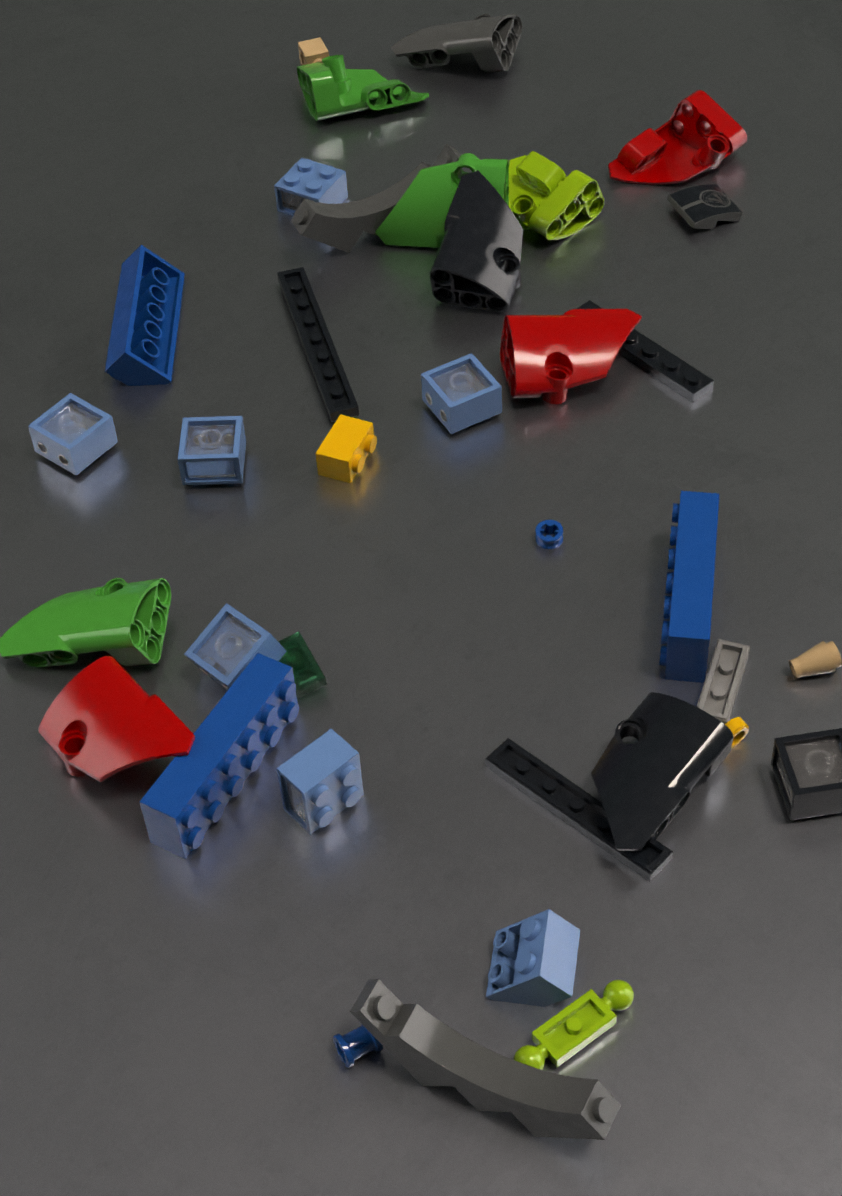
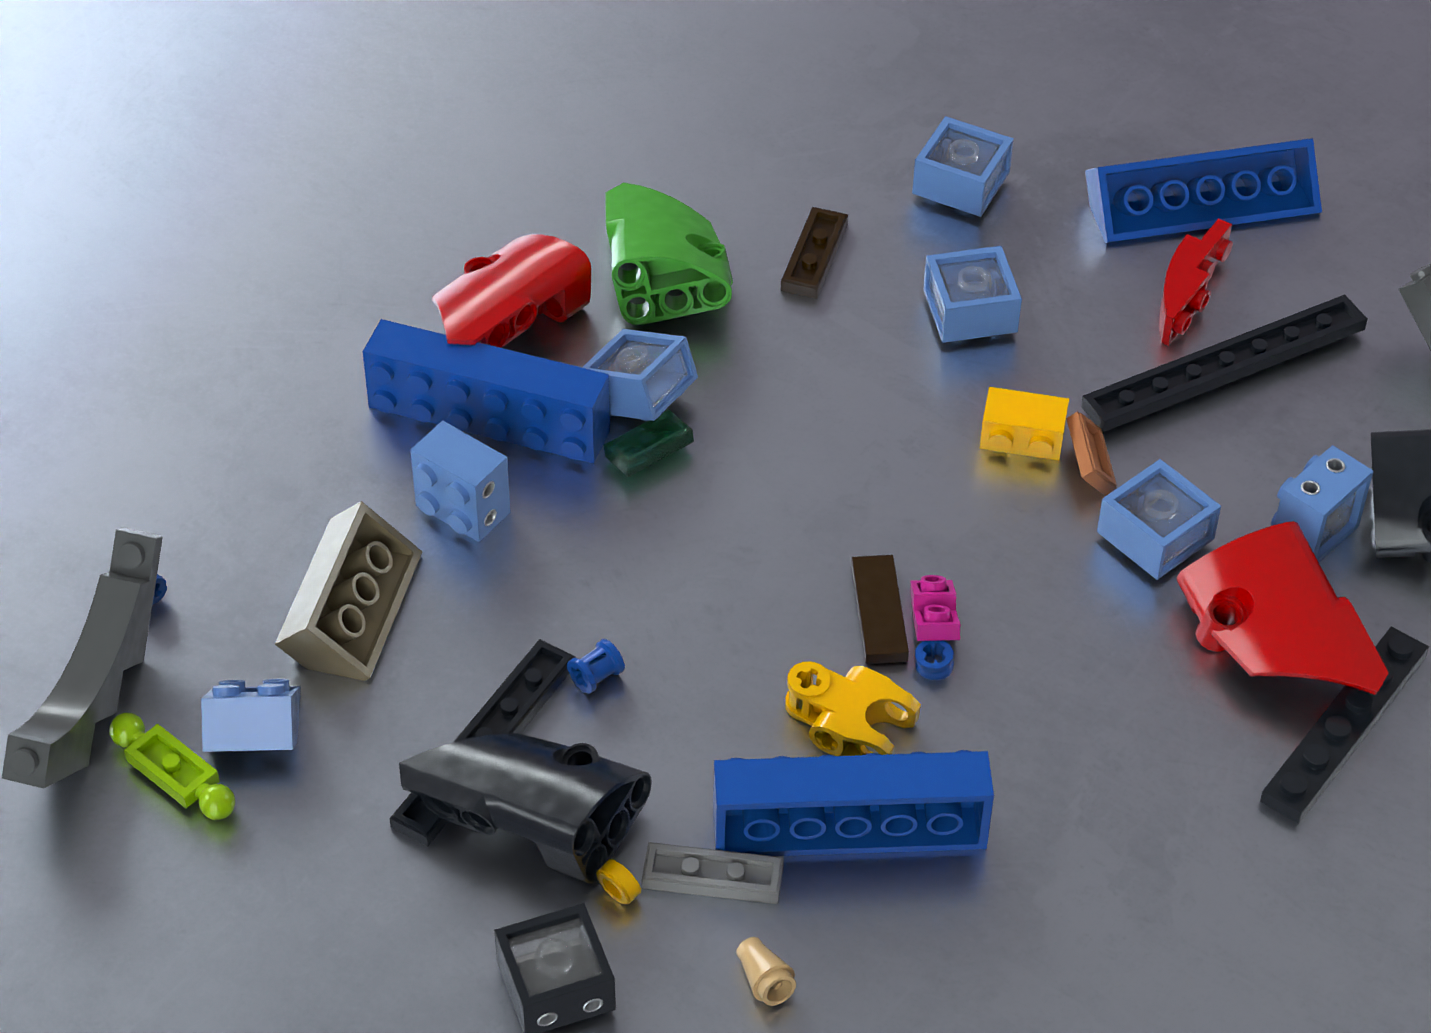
camera: 75 degrees right, 0 degrees up
none -> dark tan slope [275,501,423,681]
none -> blue bush [567,639,625,694]
none -> dark brown tile [780,207,848,299]
none -> yellow piece [785,661,921,756]
none -> dark brown tile [851,555,909,664]
none -> dark pink slope [910,575,961,641]
none -> nougat tile [1066,411,1117,496]
none -> red slope [1159,218,1233,346]
none -> medium blue piece [1271,445,1374,562]

